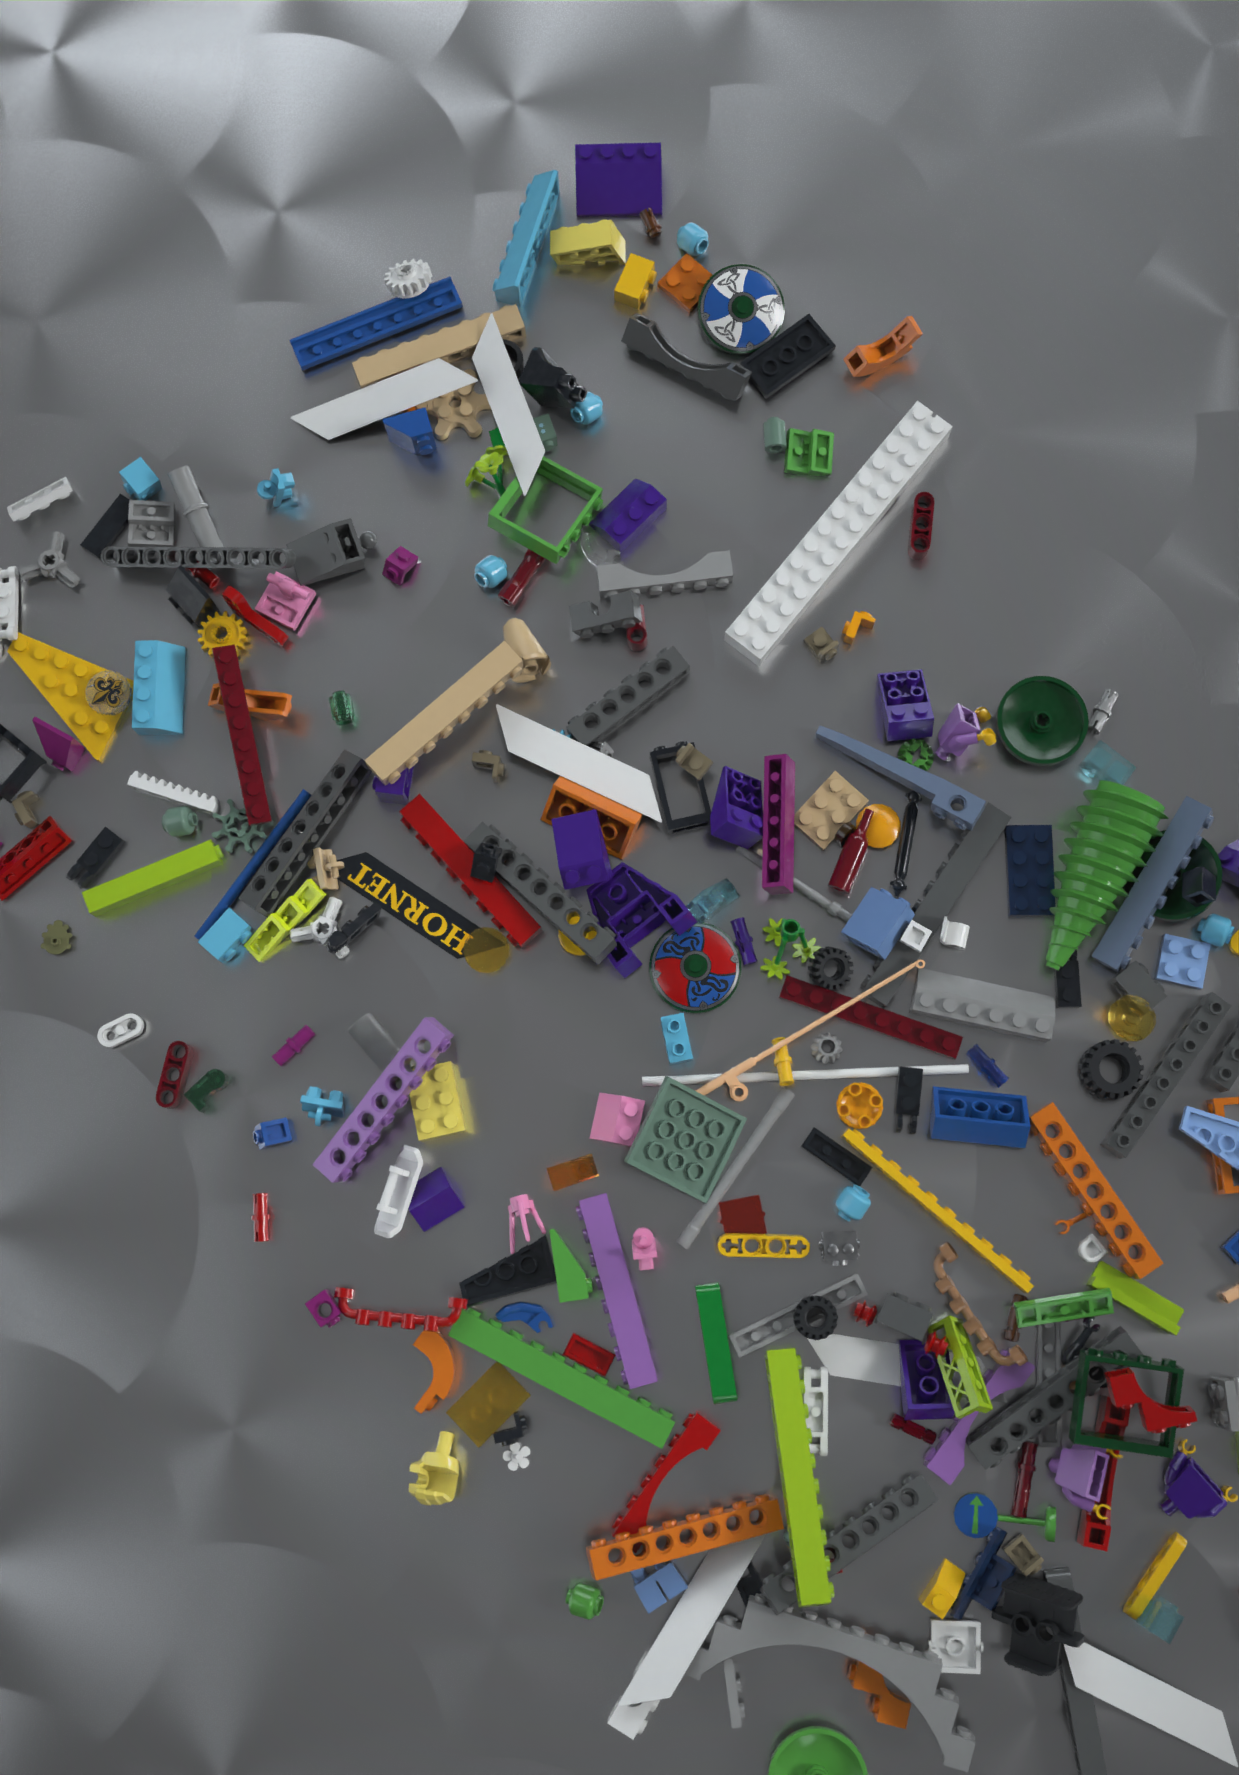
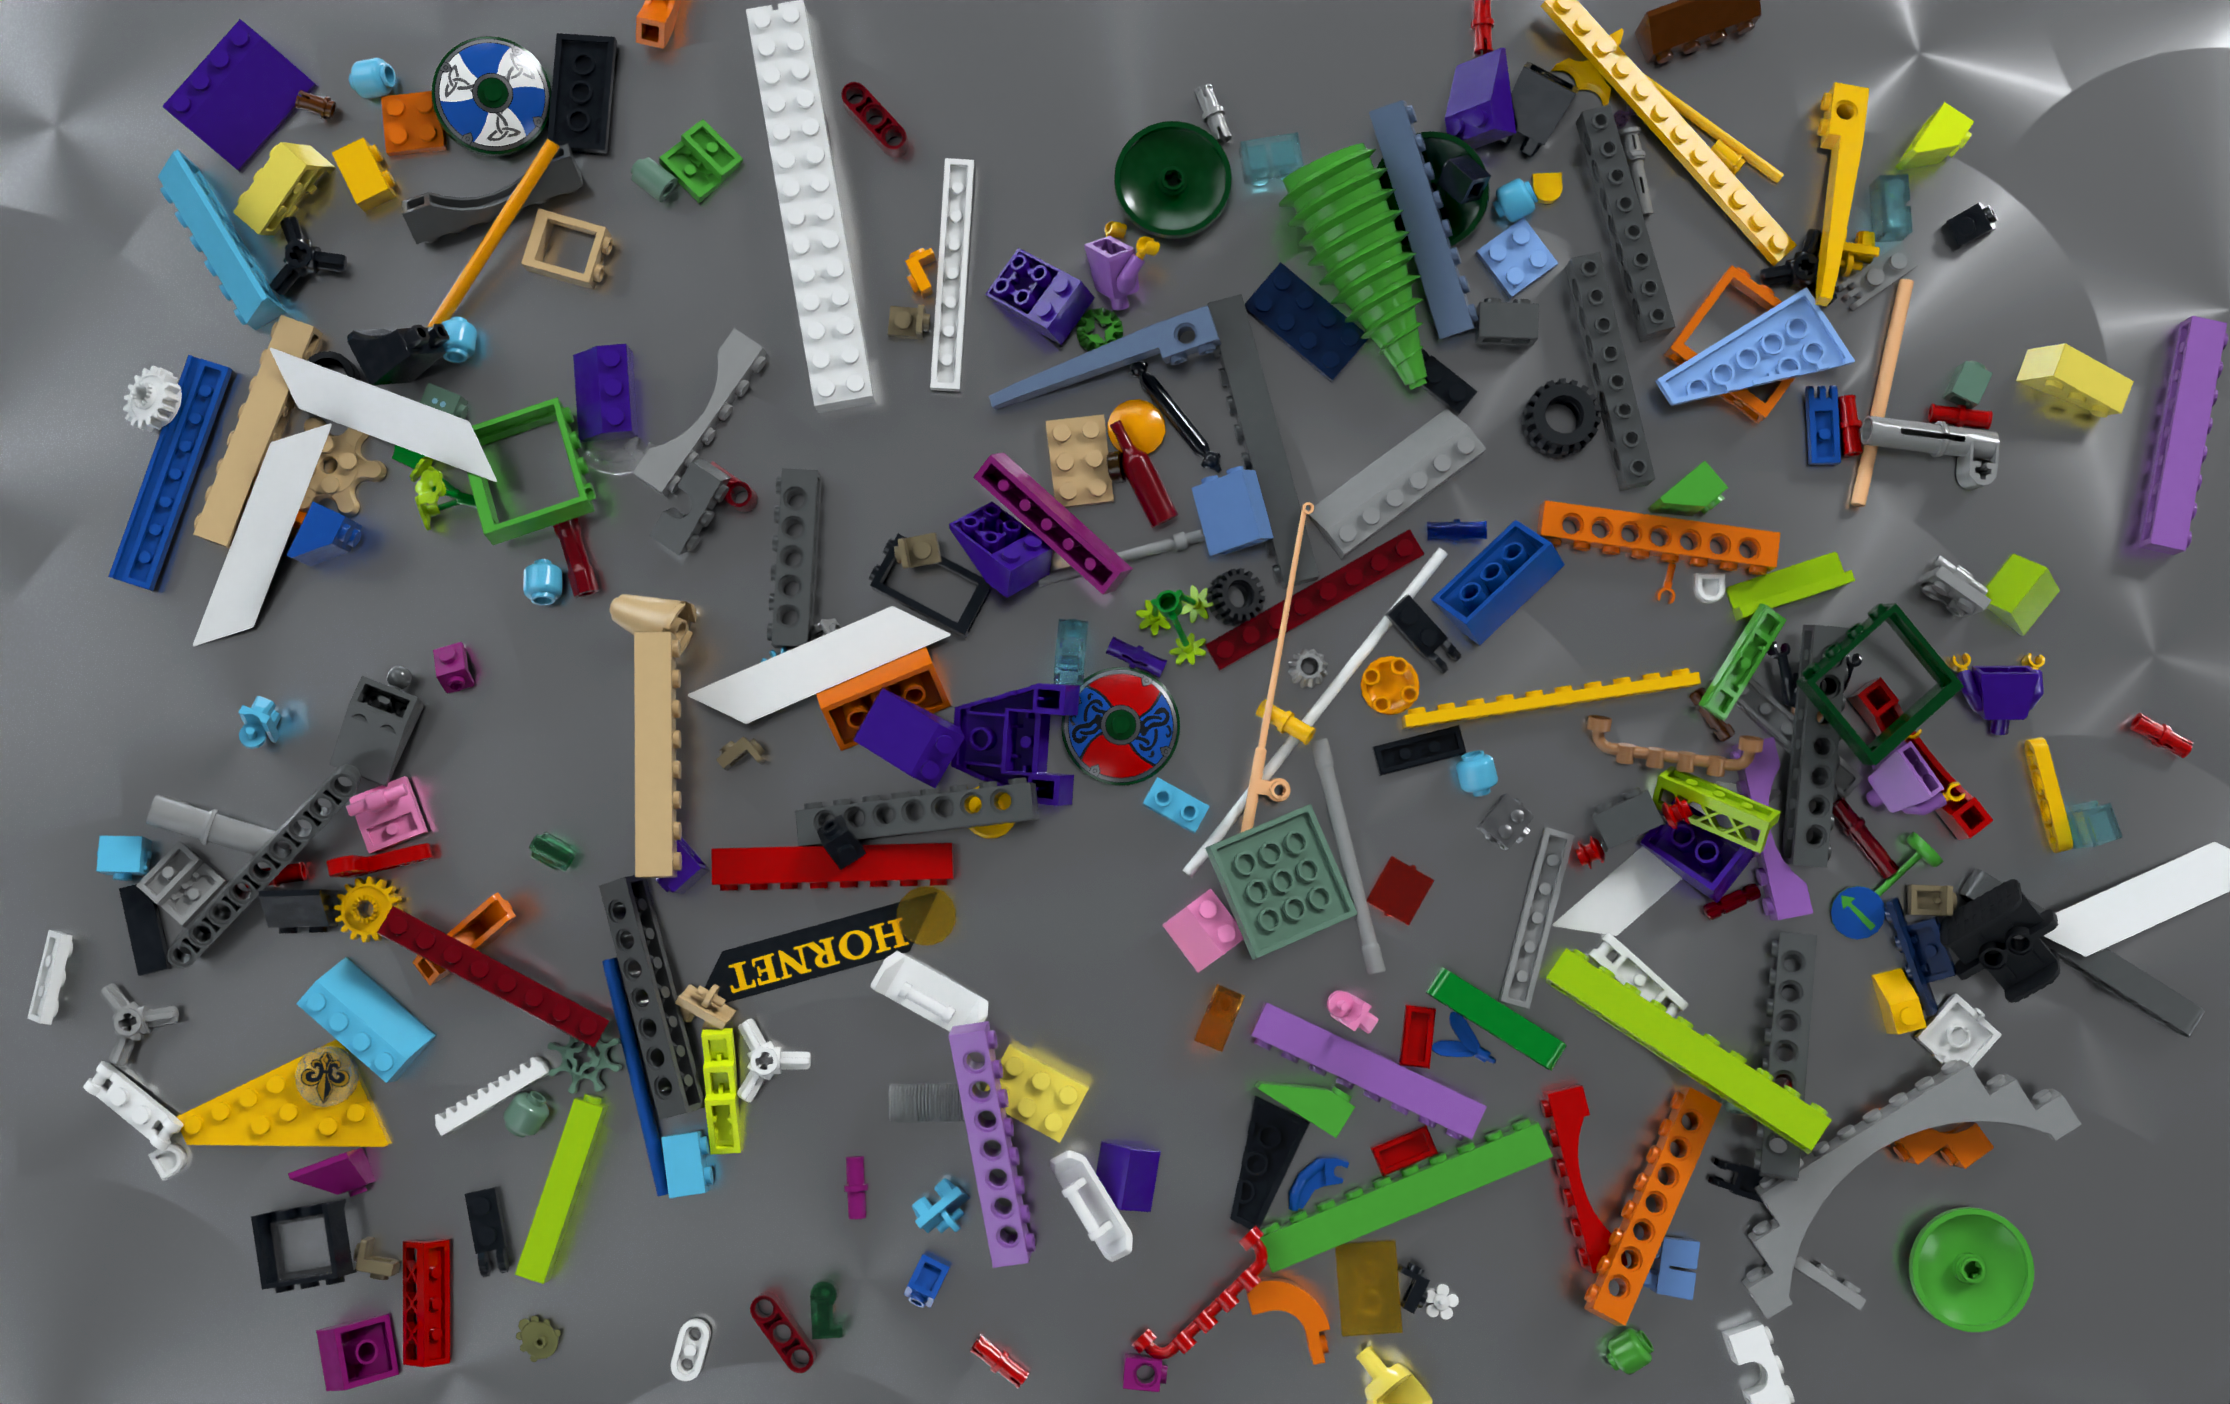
camera: 55 degrees left, 5 degrees up
black hinge [326,902,382,954] -> none
bright pink plant [508,1194,546,1254] -> none
white sticker [617,1534,766,1706] -> none
yellow beam [717,1233,810,1258] -> none
black tyre [793,1296,838,1340] -> none
white plate [900,920,932,953] -> none
white panel [940,916,970,950] -> none
red arch [1104,1367,1197,1434] -> none
clear yellow tile [1108,995,1156,1041] -> none
none -> black bush [269,216,347,296]
none -> light orange piece [427,139,560,327]
none -> tan window [521,208,613,290]
none -> white piece [871,951,989,1032]
none -> white plate [930,158,975,392]
none -> red tile [1399,1005,1436,1069]
none -> blue piece [1432,1012,1496,1064]
none -> bright green slope [1647,461,1728,517]

